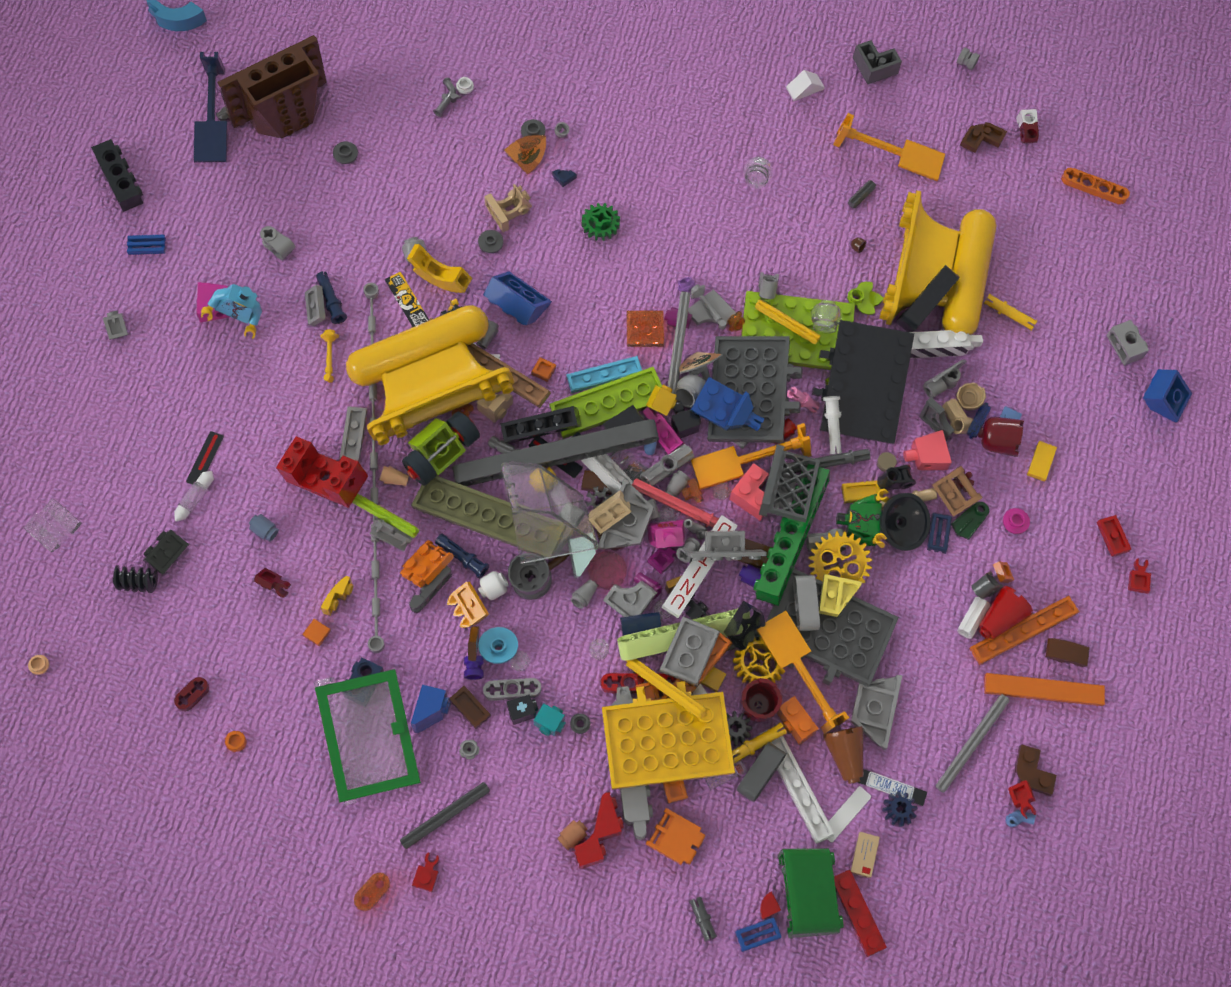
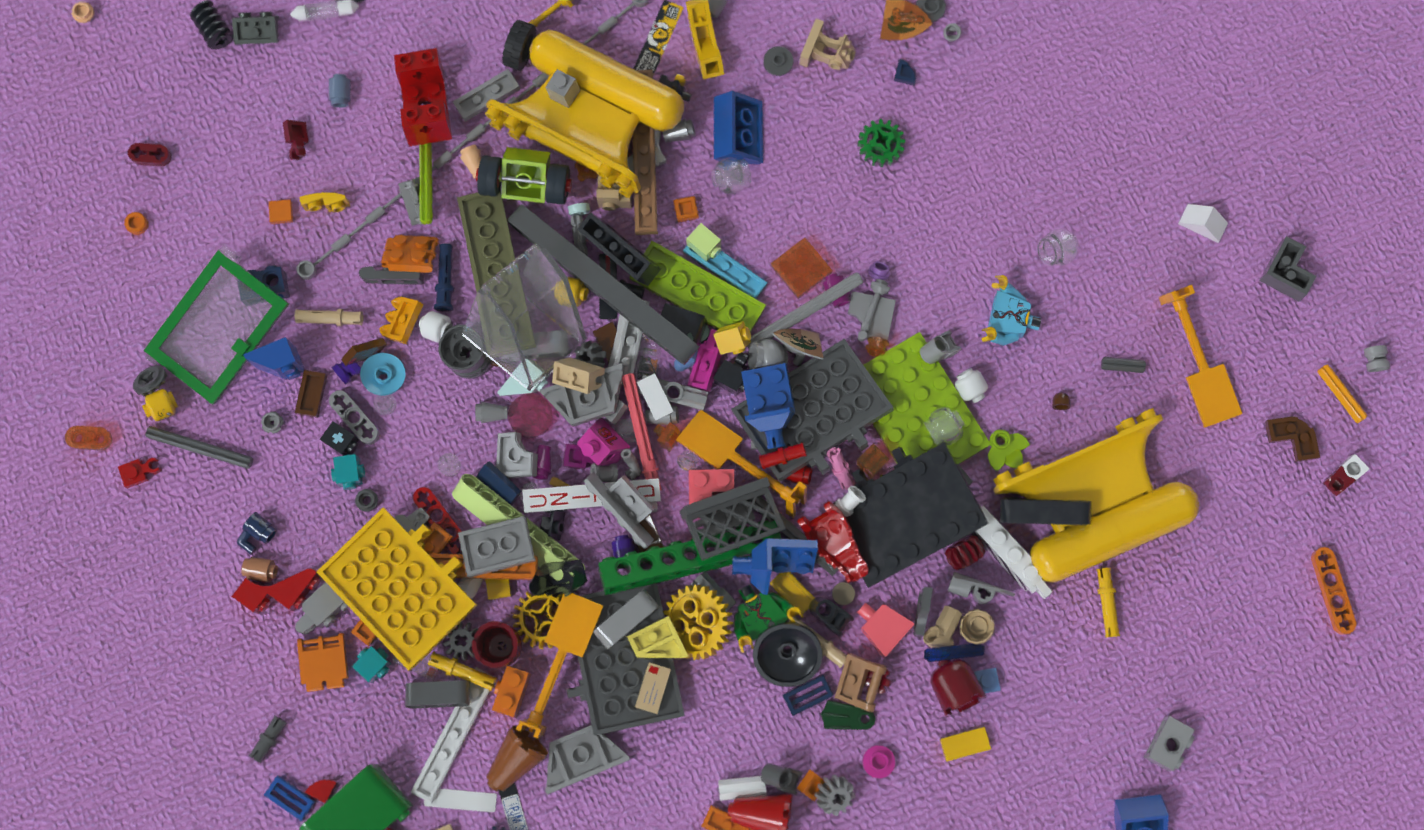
camera: 60 degrees right, 10 degrees up
yellow axle [626,659,707,719] -> none
yellow axle [755,299,821,344] -> none
none -> dark grey gear [133,366,167,396]
none -> yellow head [142,389,178,421]
none -> dark blue piece [237,512,277,555]
none -> tan pin [295,309,364,326]
none -> teal brick [352,646,391,683]
none -> black tyre [502,19,537,71]
none -> light grey brick [545,69,580,108]
none -> light aqua tile [568,203,590,216]
none -> tan tile [635,662,671,714]
none -> white sticker [637,373,674,421]
none -> yellowish green brick [686,223,721,262]
none -> clear piece [712,157,751,195]
none -> blue plate [732,538,818,595]
none -> red pin [759,442,807,469]
none -> red animal [797,501,869,583]
none -> light grey gear [815,774,856,816]
none -> clear orange brick [856,443,890,478]
none -> dark red gear [945,535,986,570]
none -> white head [955,368,988,403]
none -> medium azure torso [981,275,1041,346]
none -> light orange axle [1318,364,1367,423]

